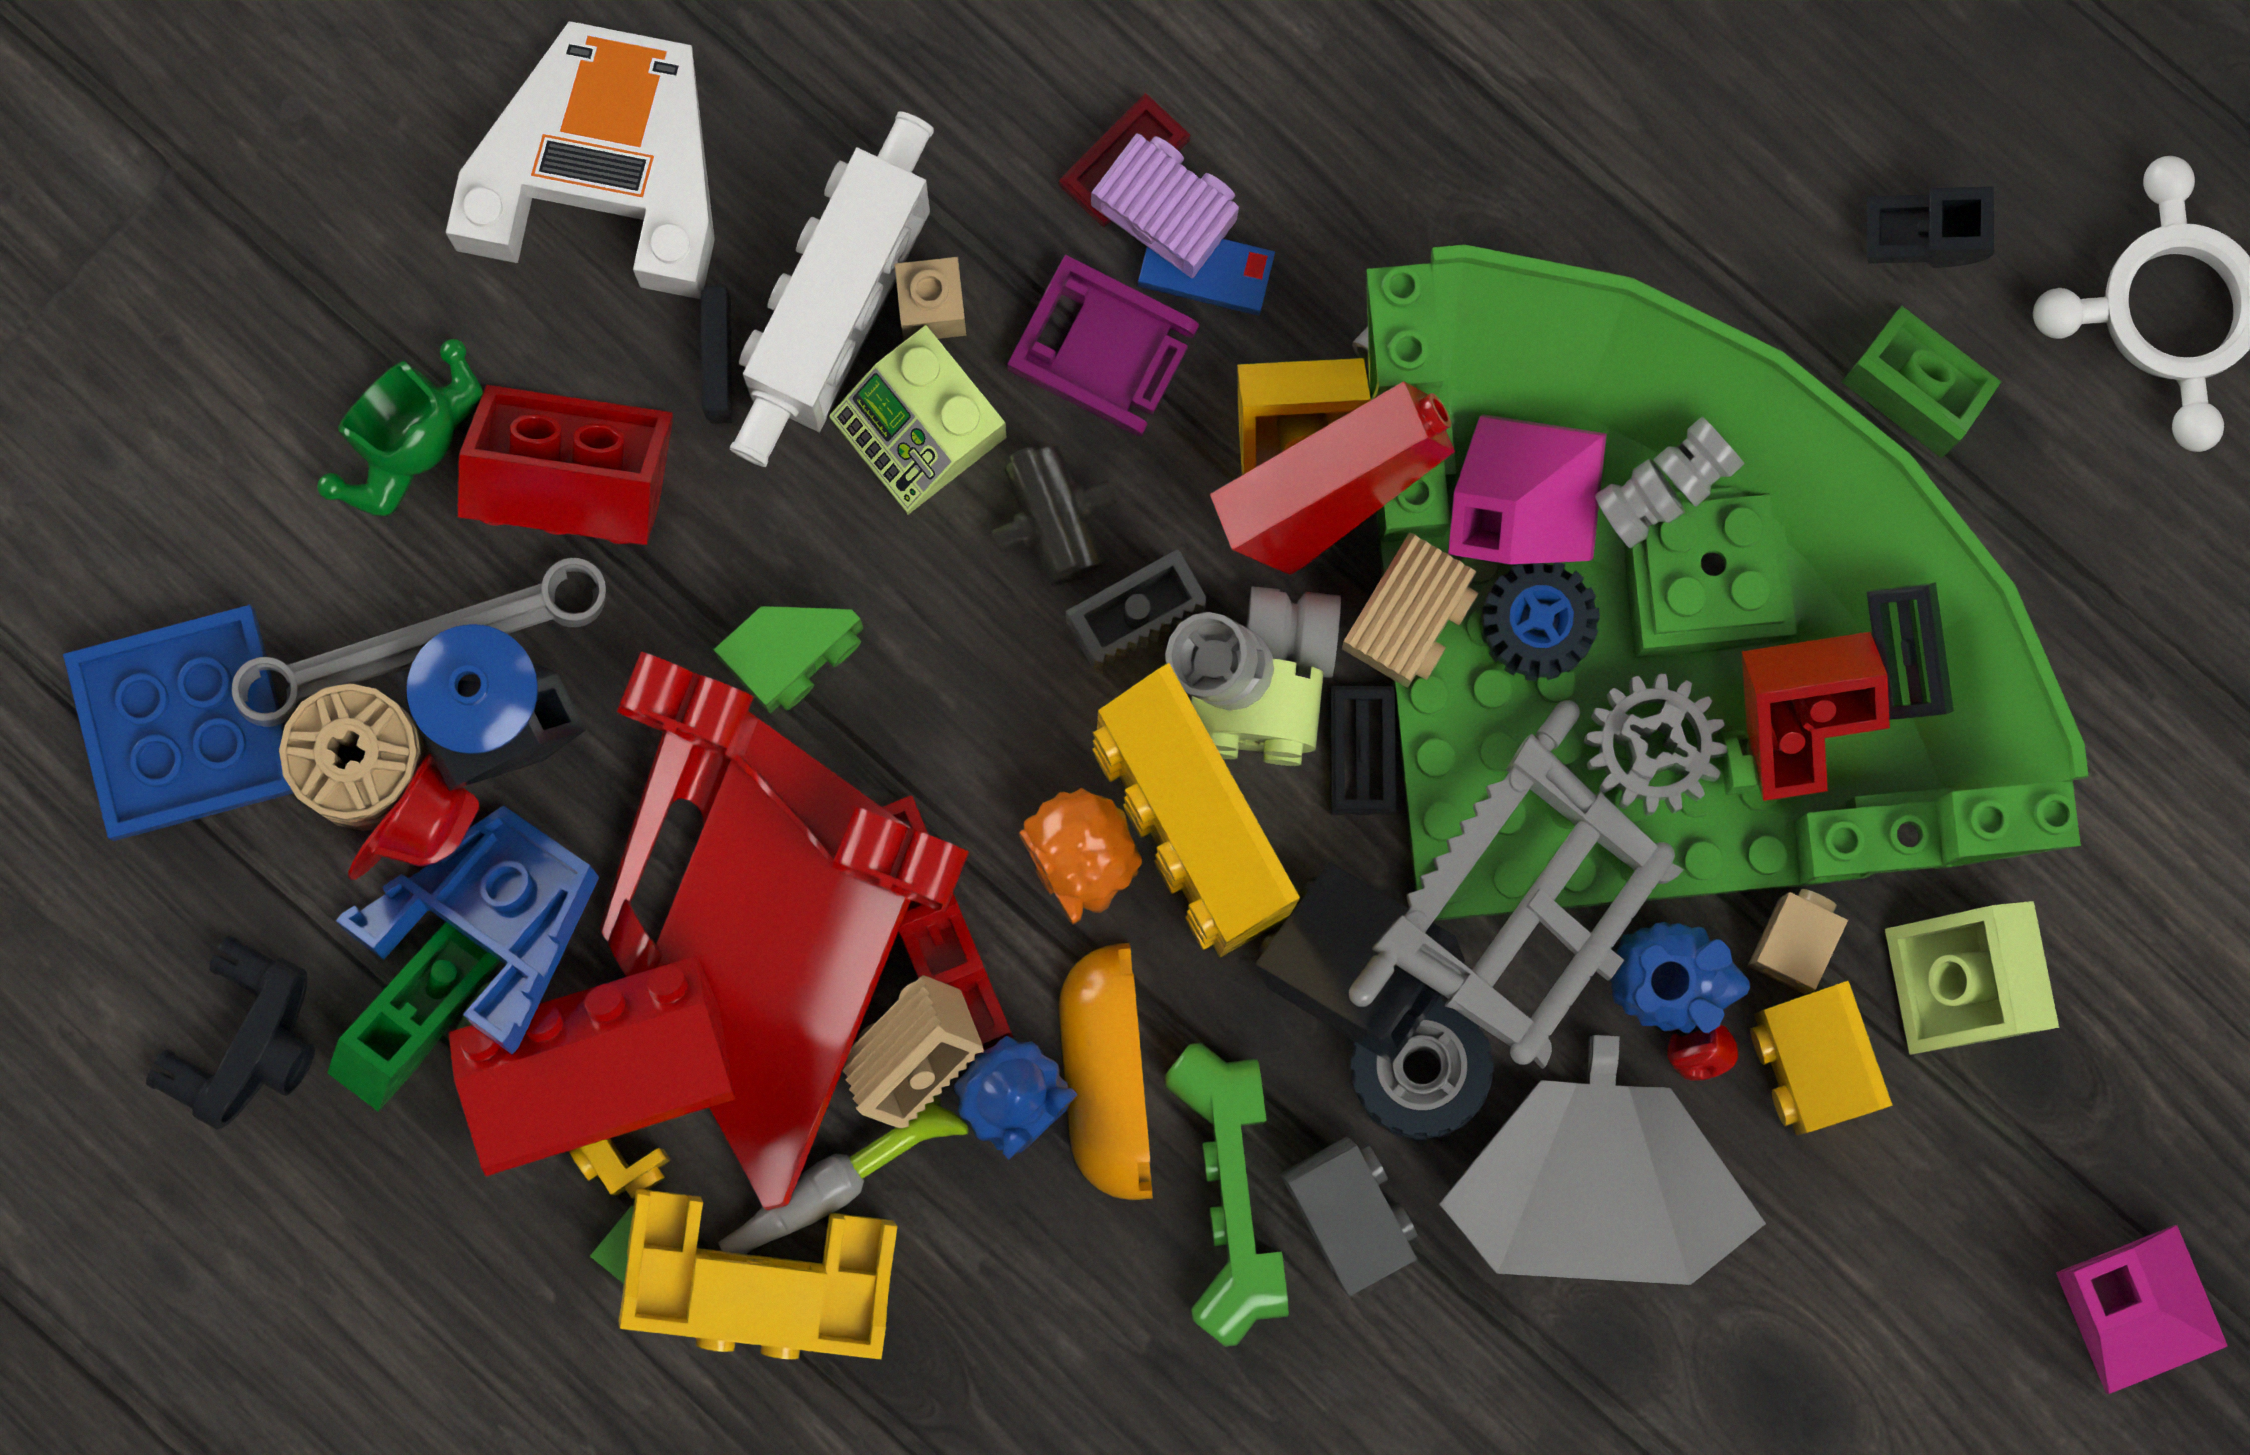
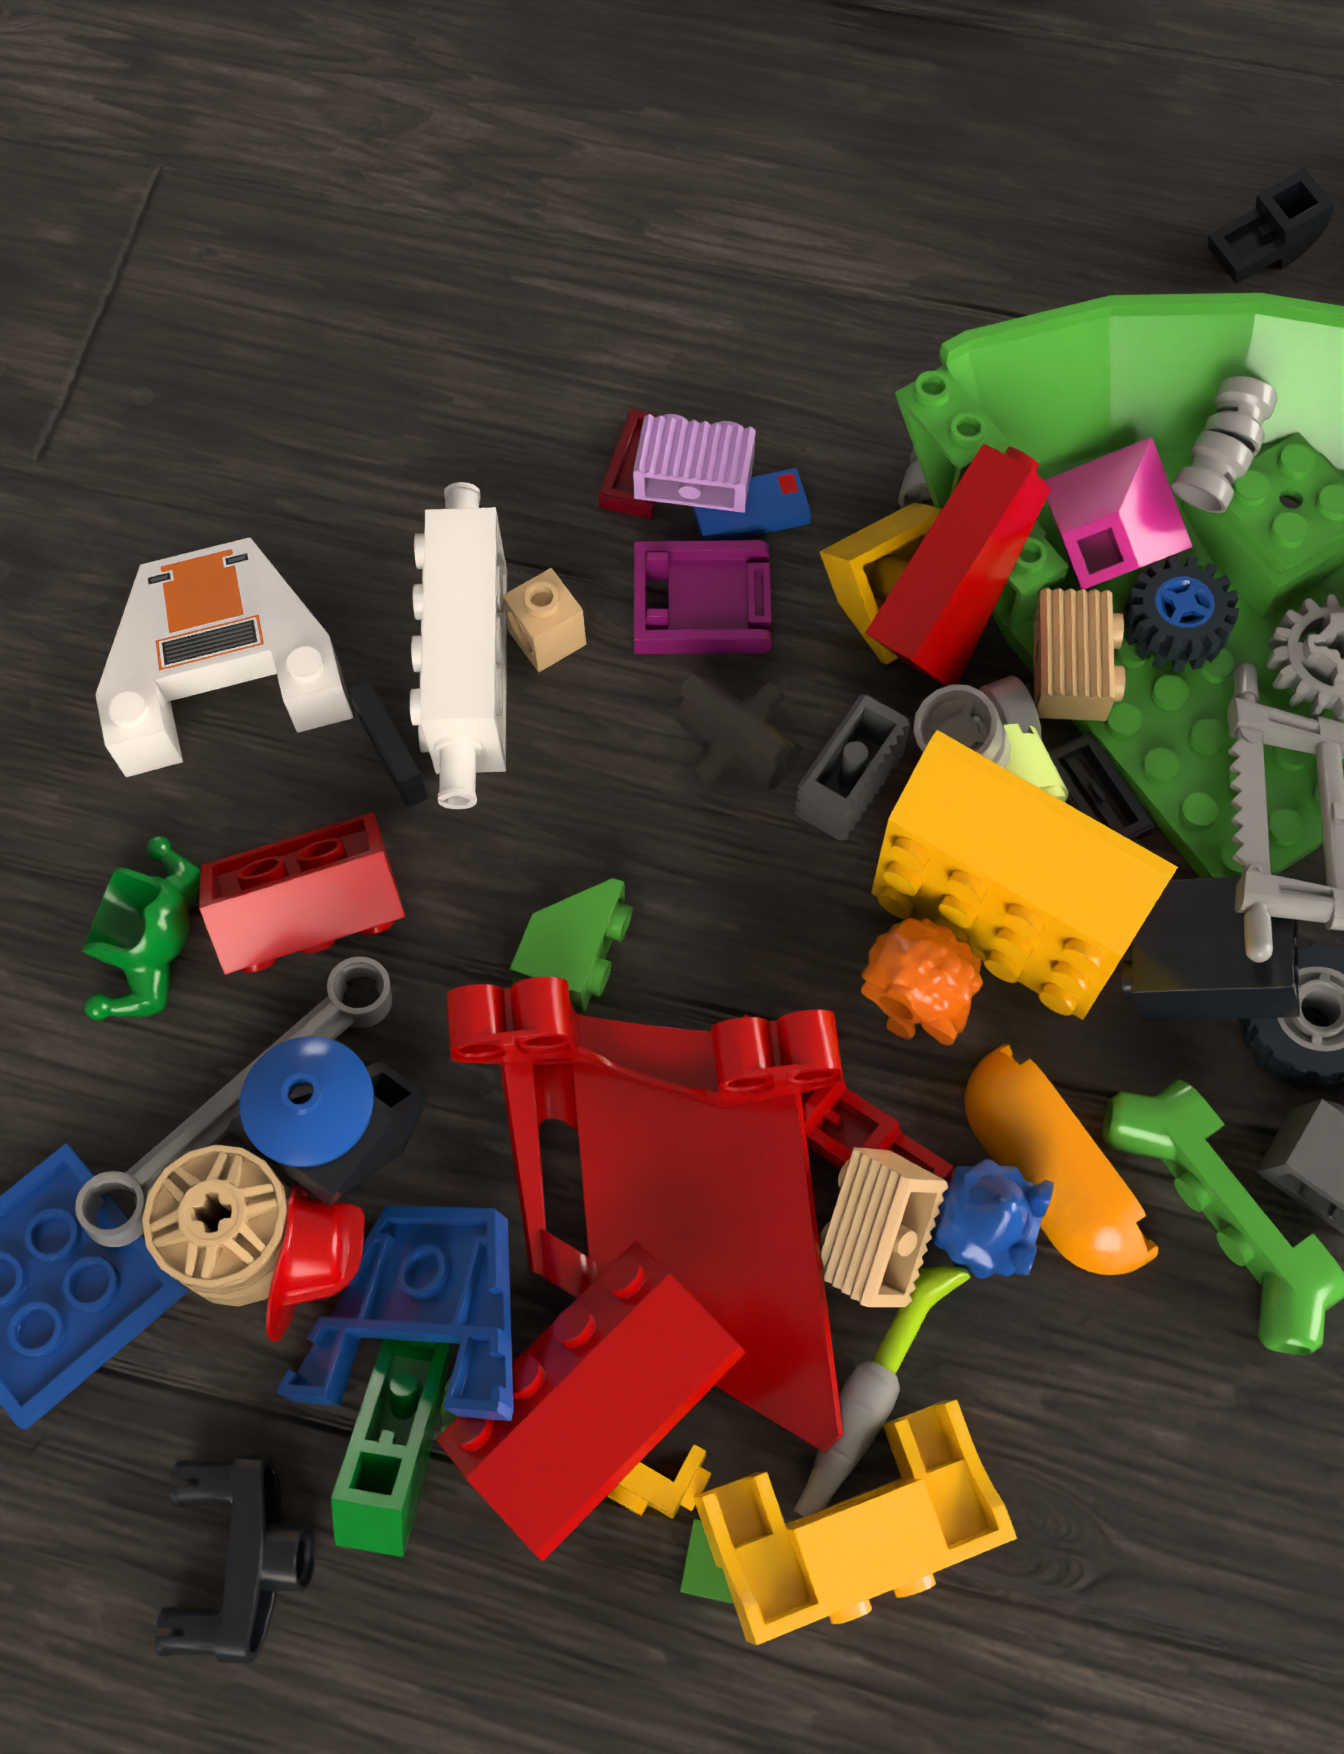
camera: 20 degrees left, 15 degrees down
yellowish green slope [829,325,1007,515] -> none

